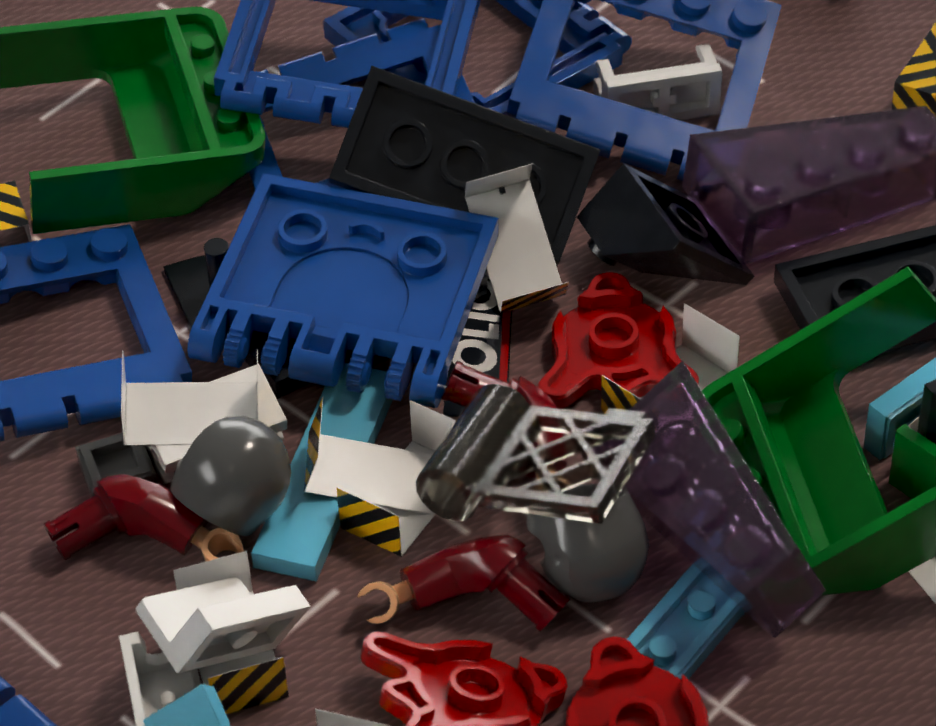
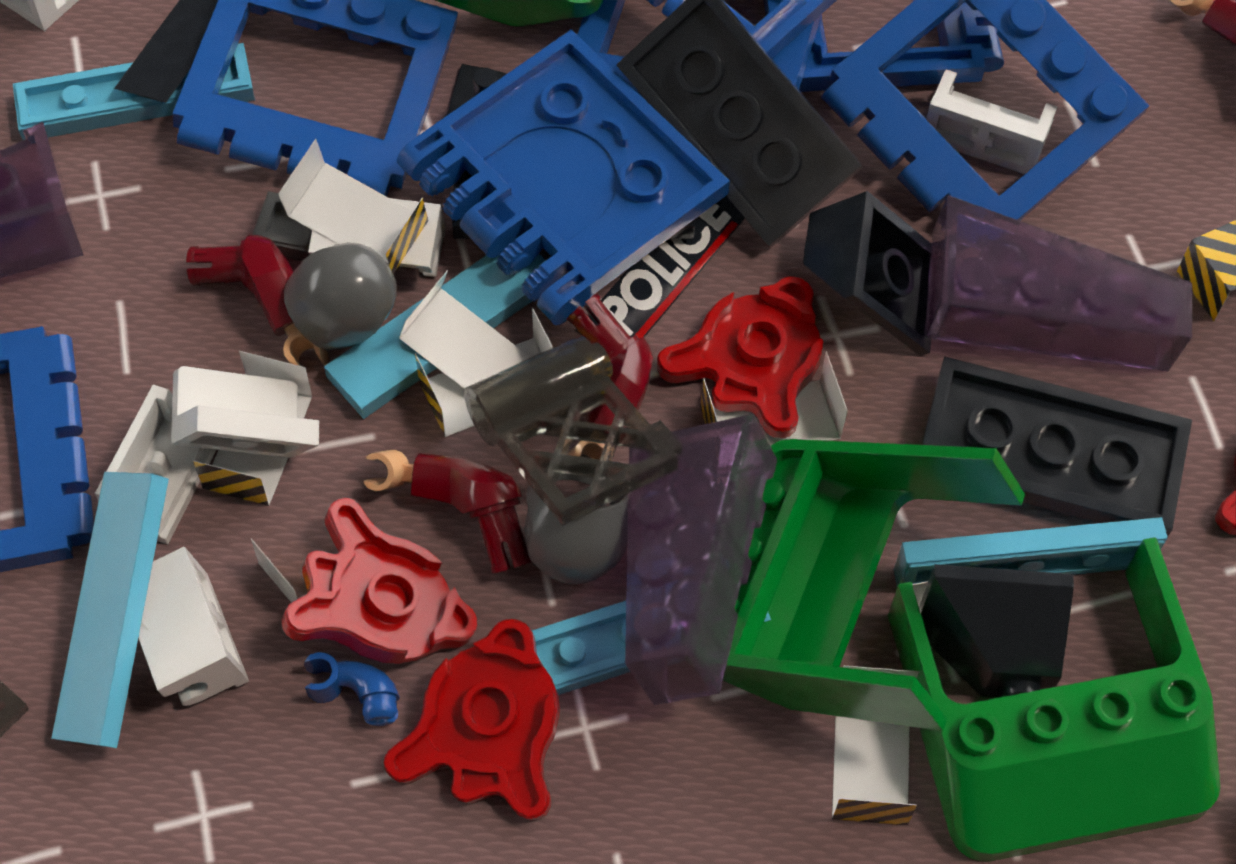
camera: 30 degrees right, 15 degrees up
white sticker [465,164,569,314] -> none

